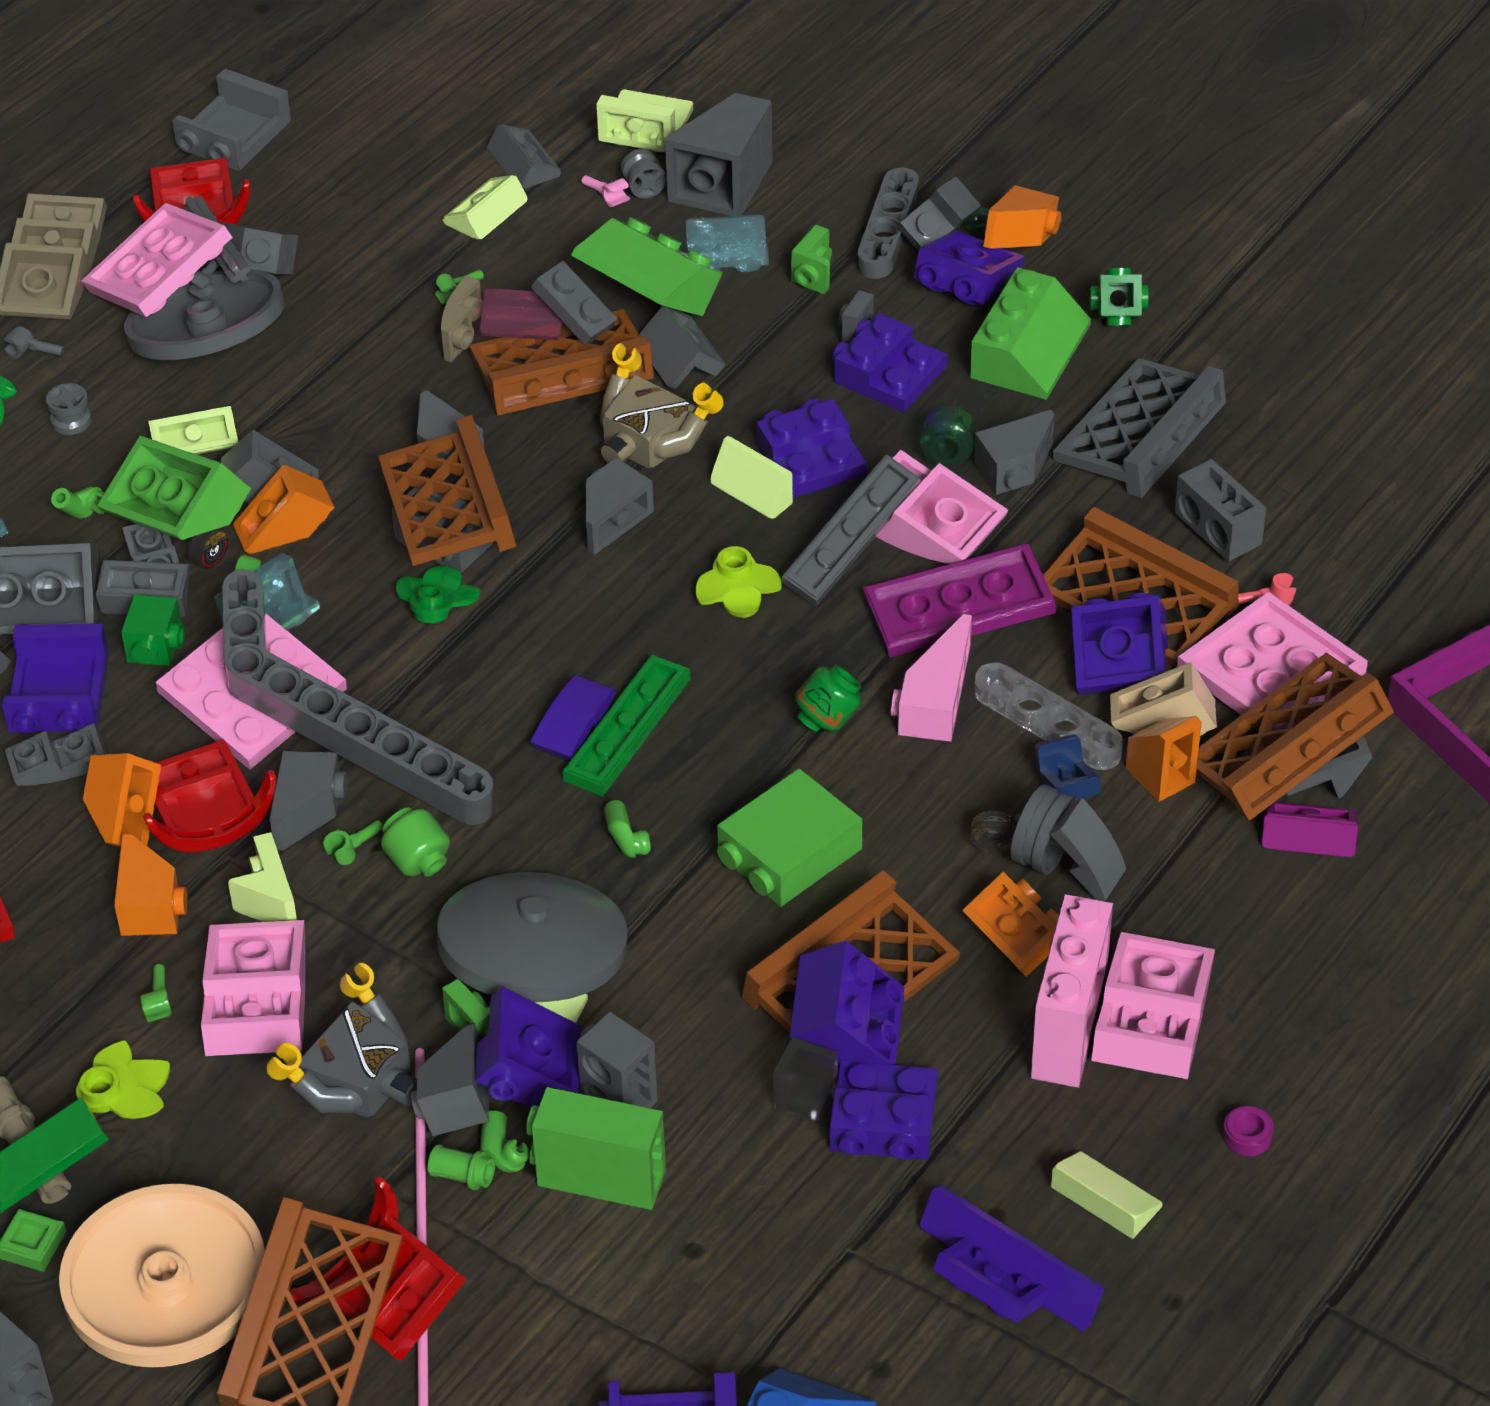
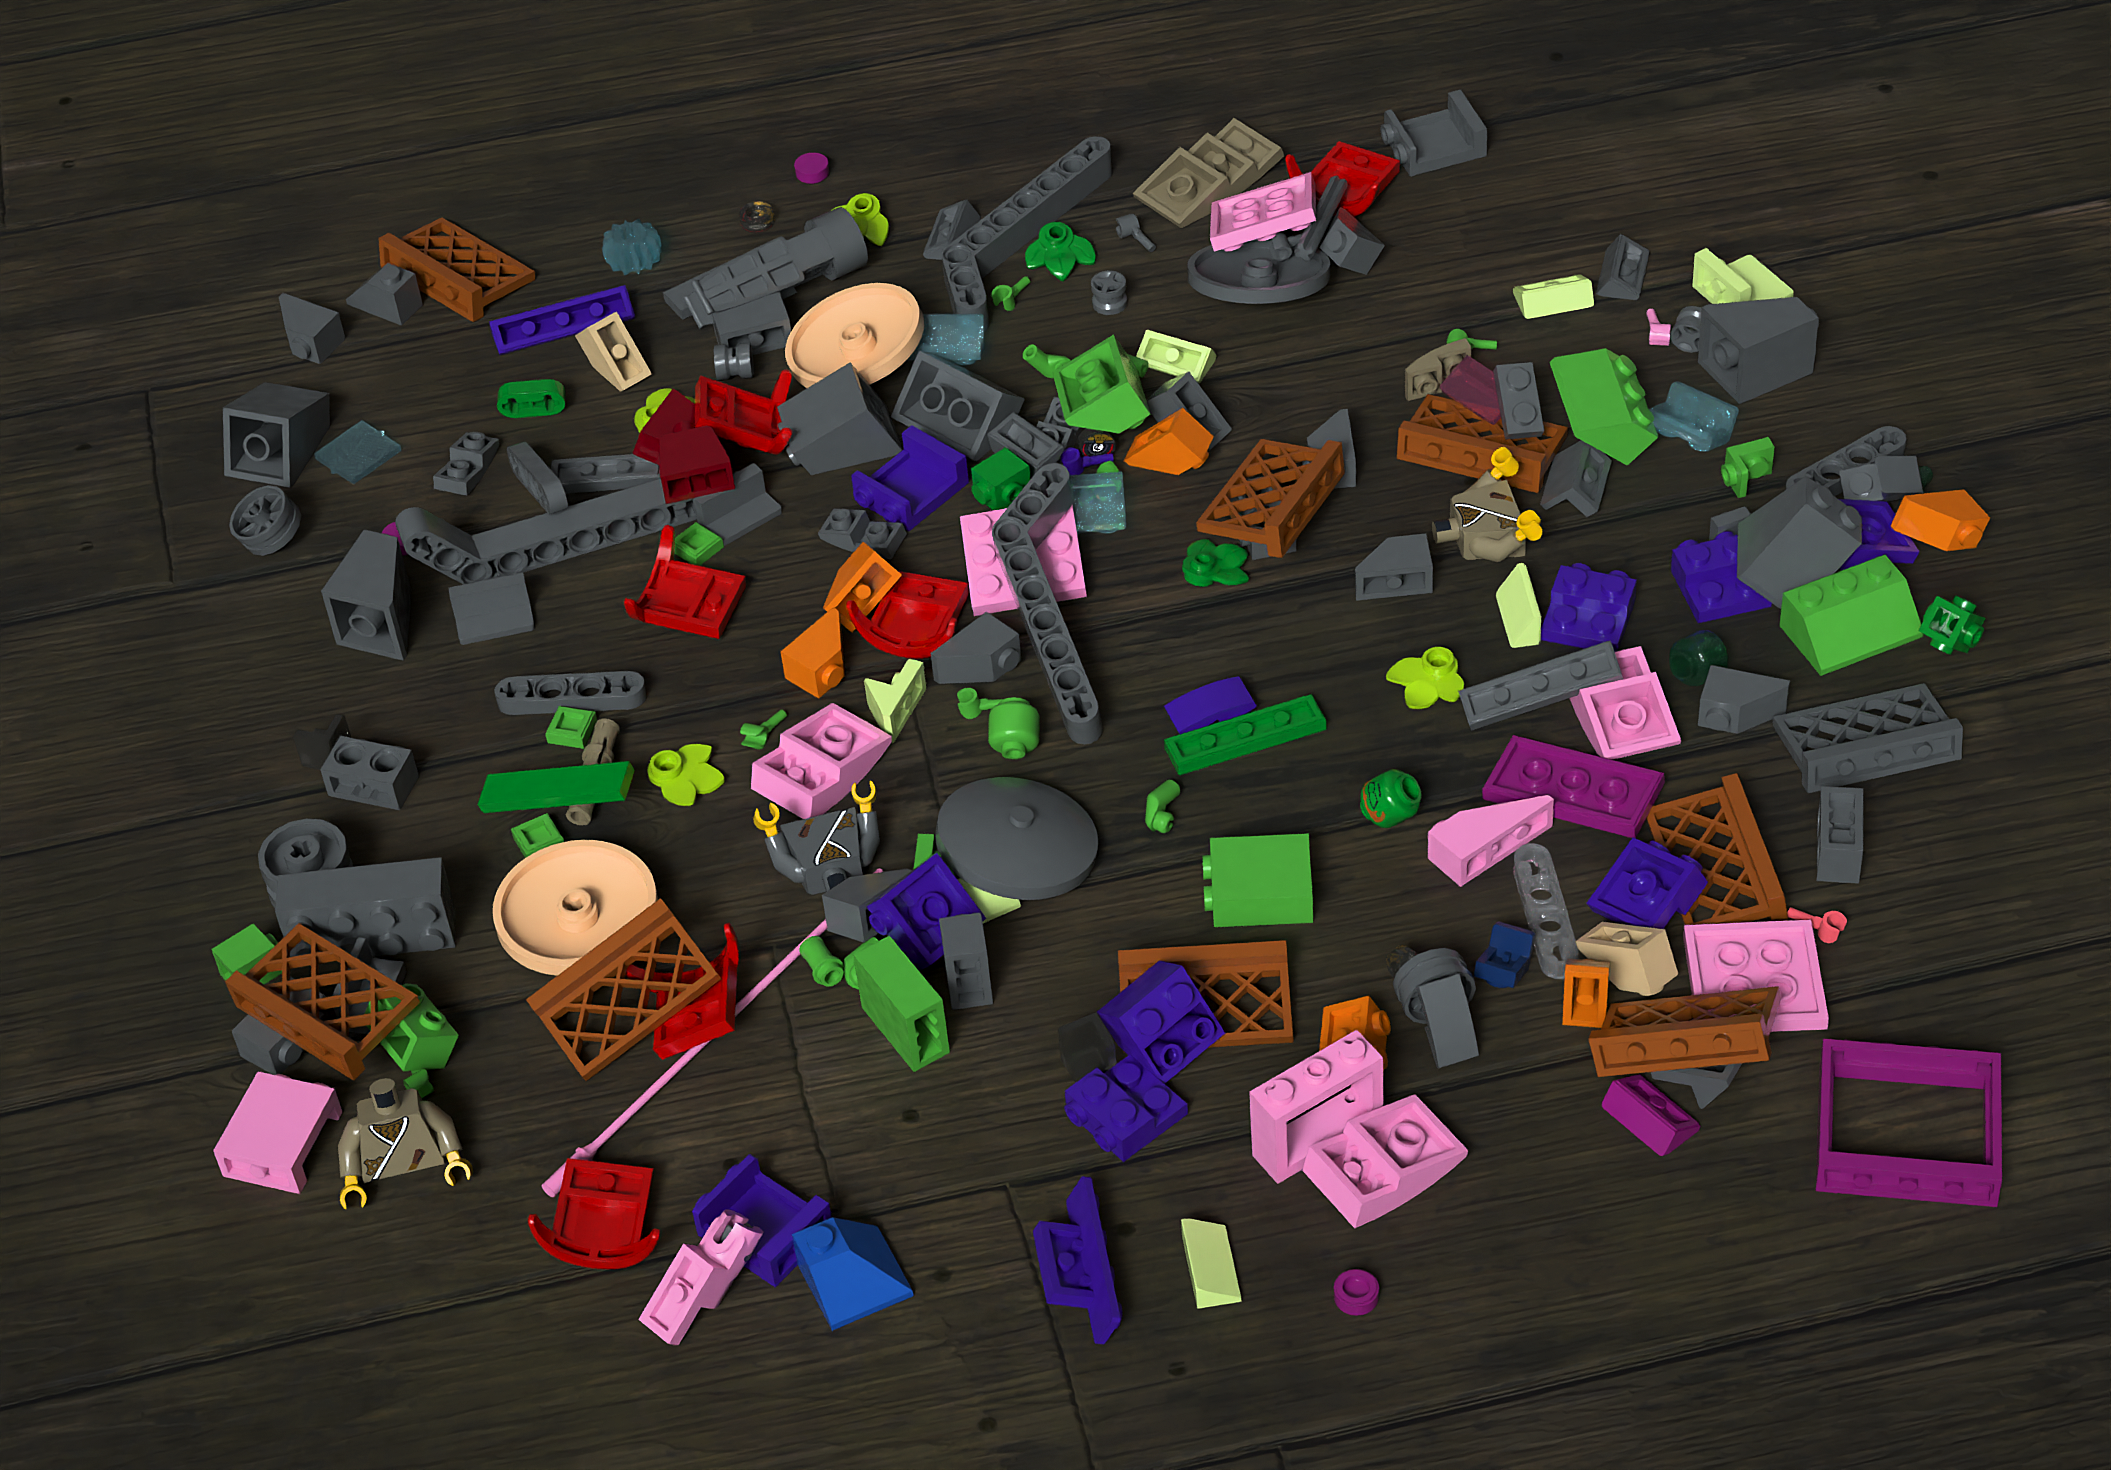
camera: 45 degrees right, 0 degrees up
none -> dark purple hand [1060,447,1114,477]
none -> dark grey slope [1737,476,1862,609]

